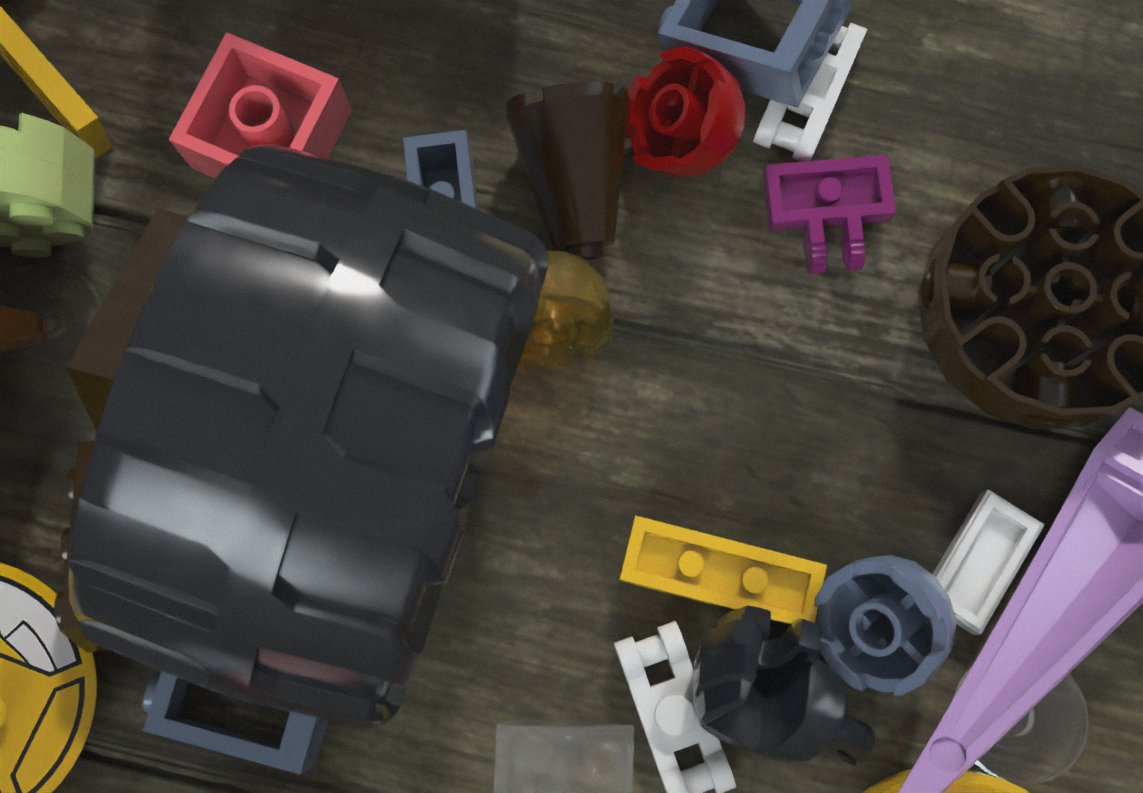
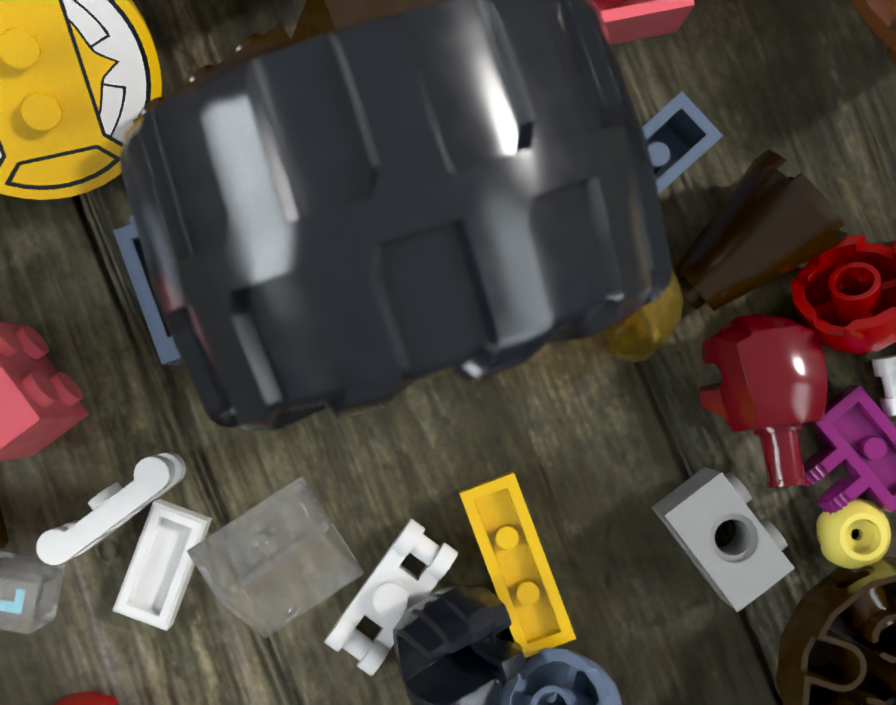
camera: 50 degrees right, 10 degrees up
none -> light grey brick [651,467,795,612]
none -> dark red piece [699,314,828,488]
none -> light yellow plate [816,497,891,569]

